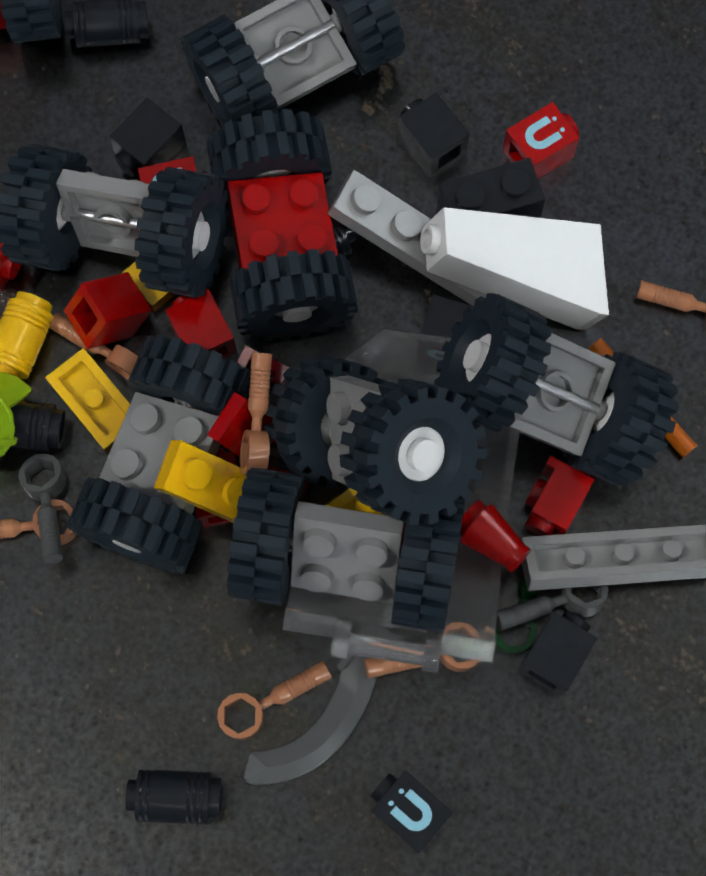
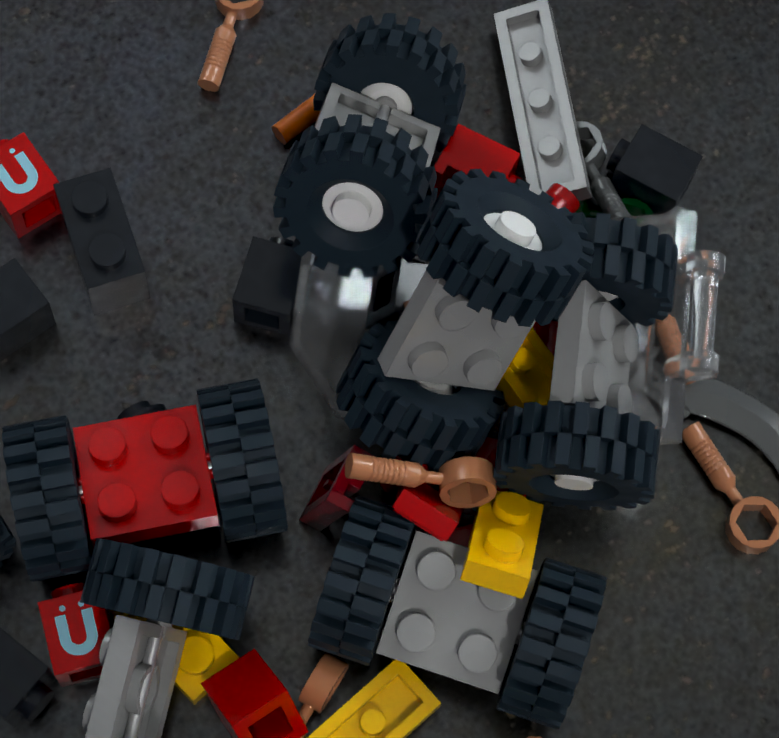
camera: 100 degrees left, 5 degrees down
red brick [165,289,238,359] -> none
light grey plate [327,170,487,306] -> none
white slope [420,207,609,330] -> none

